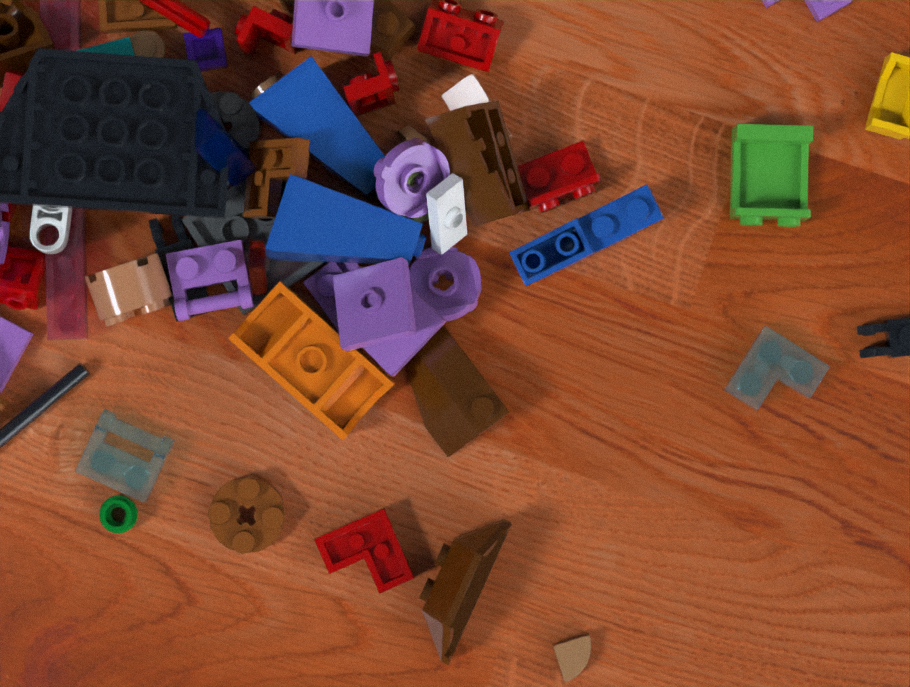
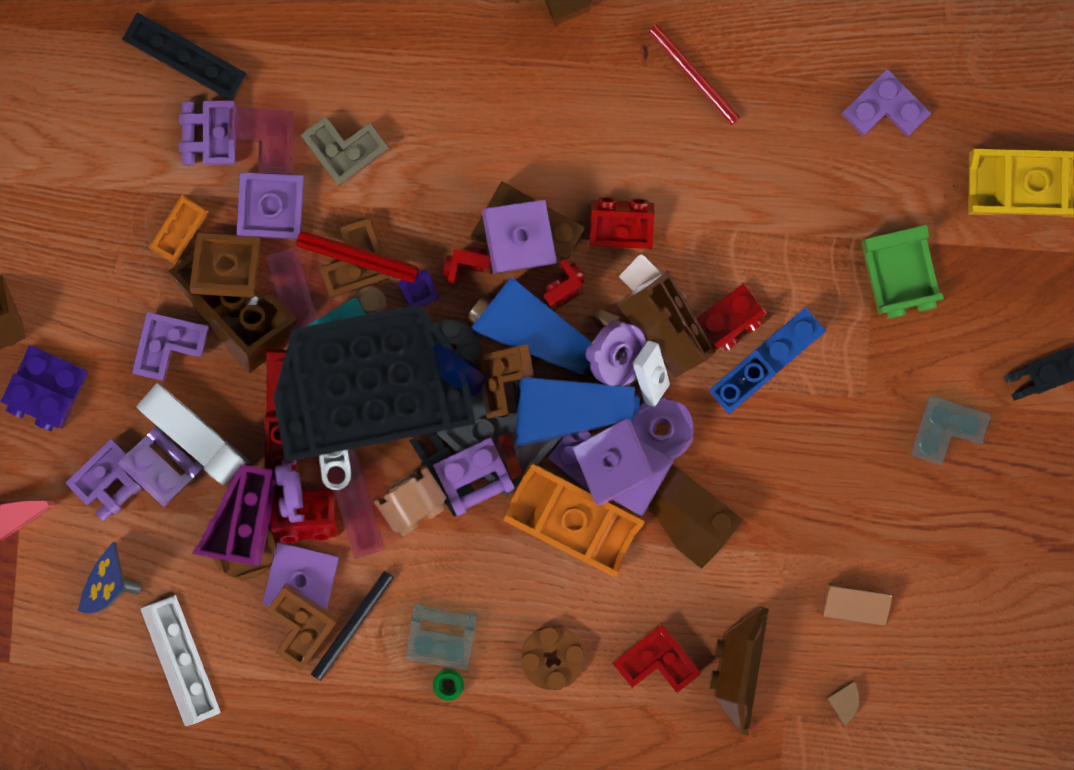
camera: 15 degrees left, 0 degrees up
none -> nougat slope [823,585,892,626]

